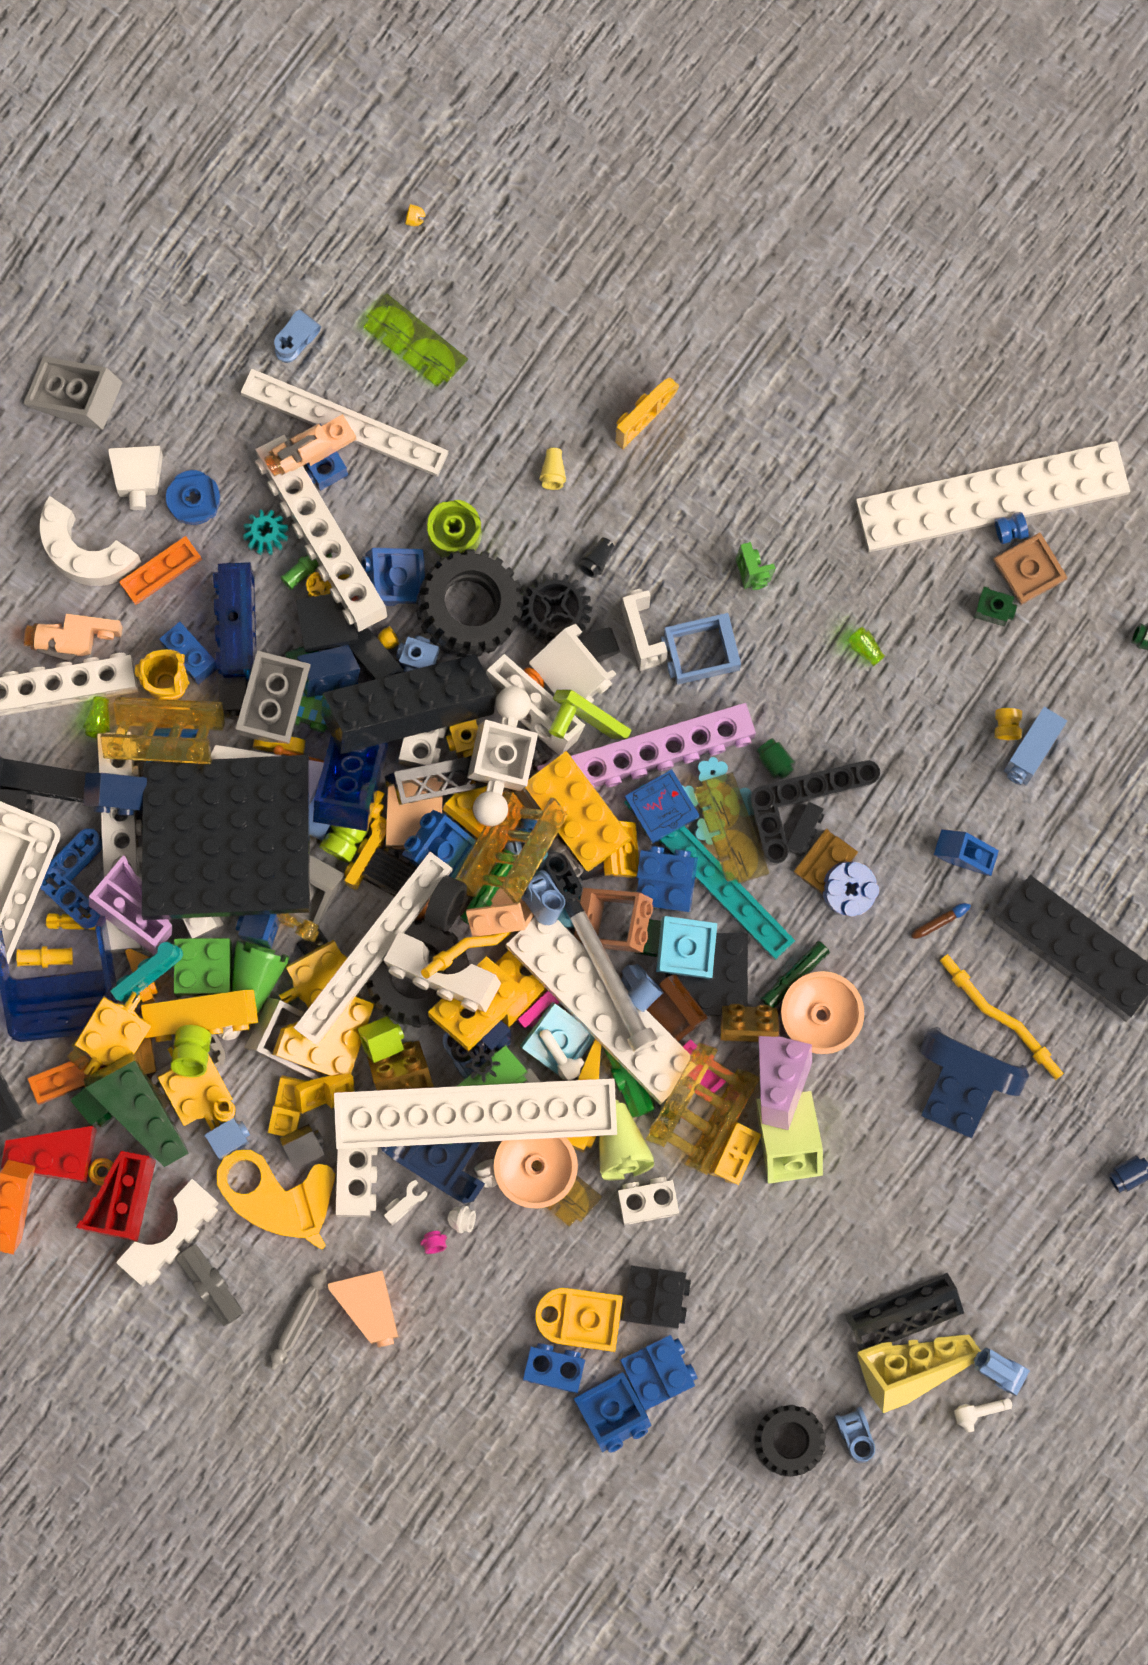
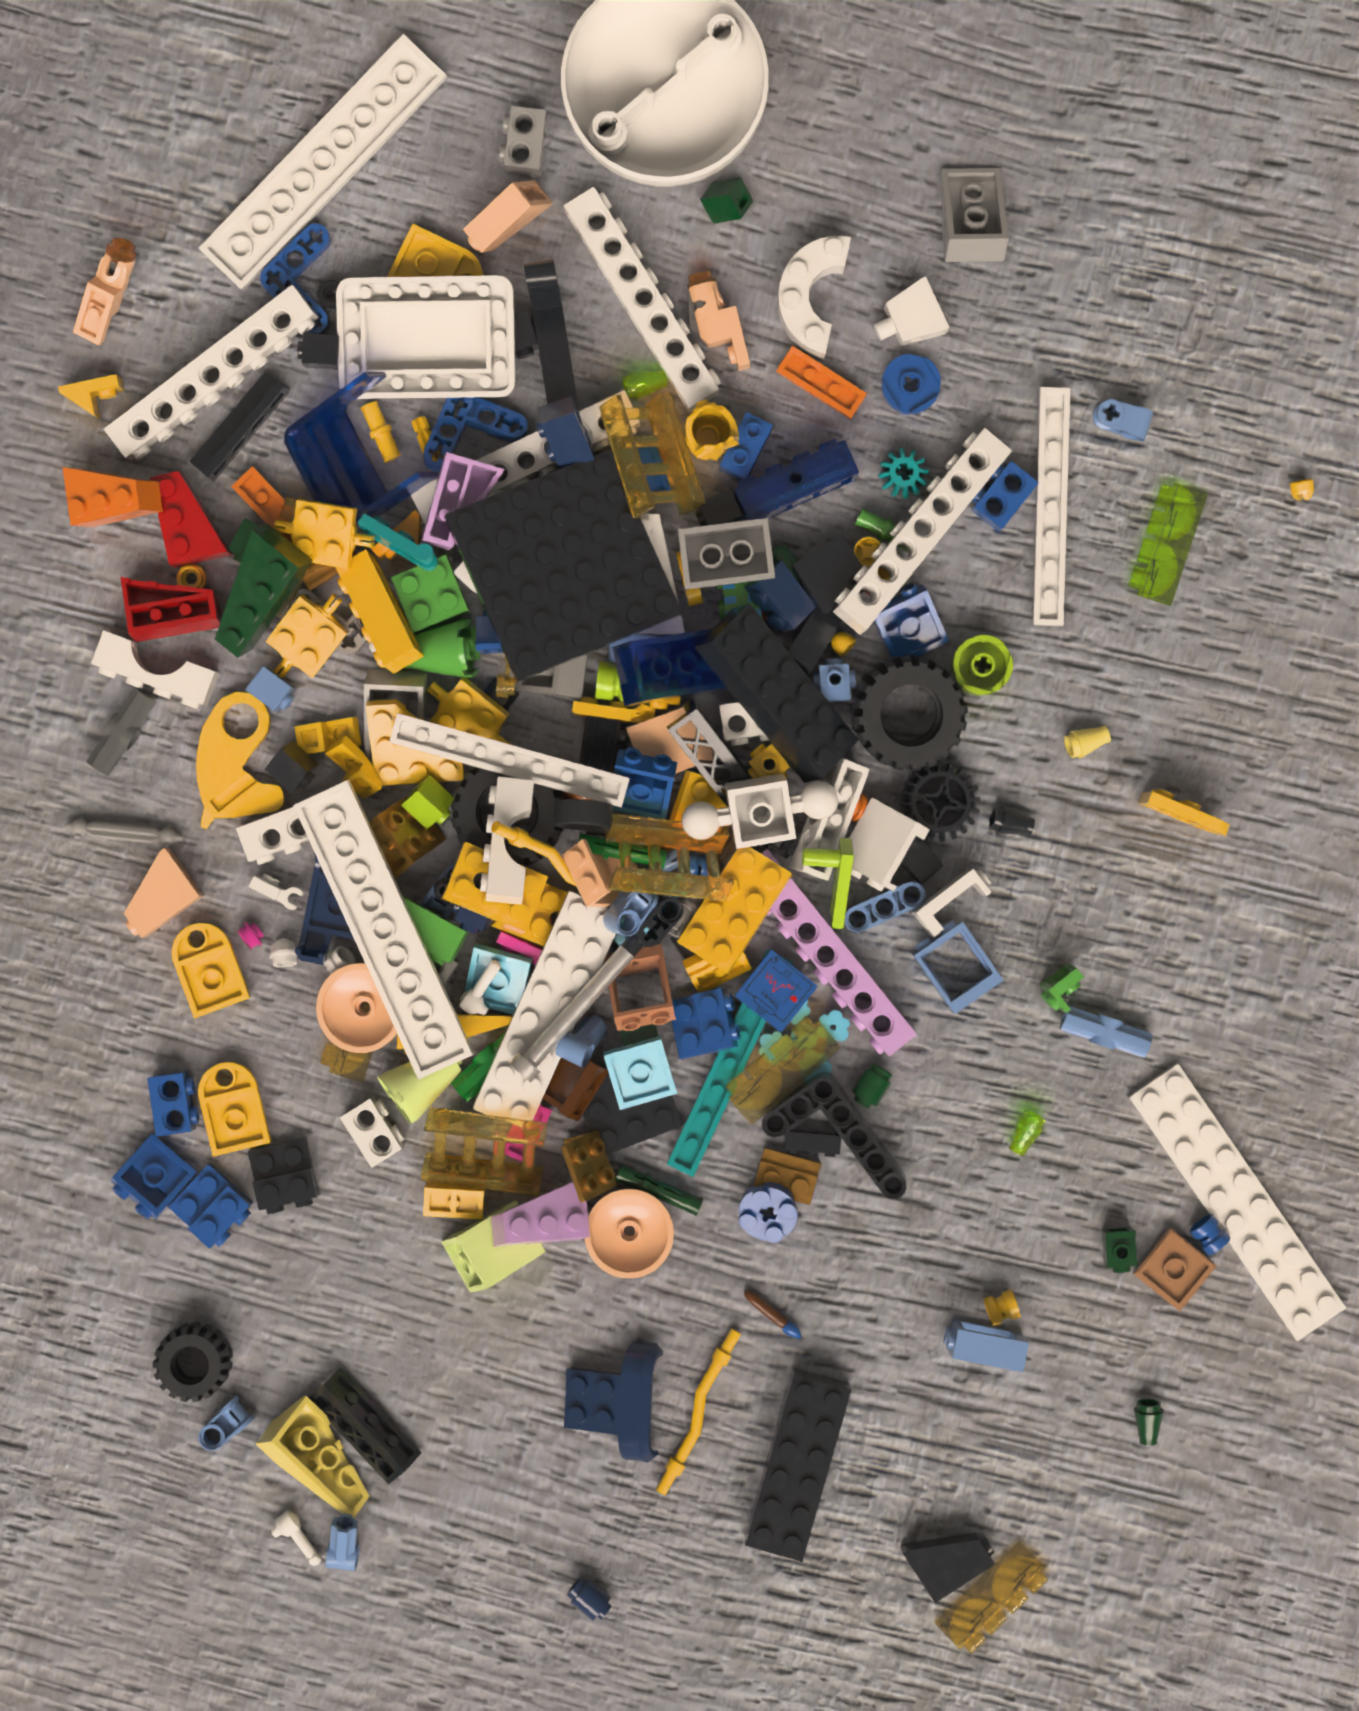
camera: 70 degrees right, 10 degrees up
lime wheel [171,1025,211,1078] -> none
yellow axle [213,1097,236,1123] -> none
light nougat plate [264,414,357,477] -> none
orange hinge [273,745,326,763] -> none
black gear [465,1047,501,1083] -> none
blue slope [934,829,999,876] -> none
none -> yellow plate [172,923,251,1019]
none -> medium blue beam [844,881,926,933]
none -> medium blue piece [1059,1006,1153,1058]

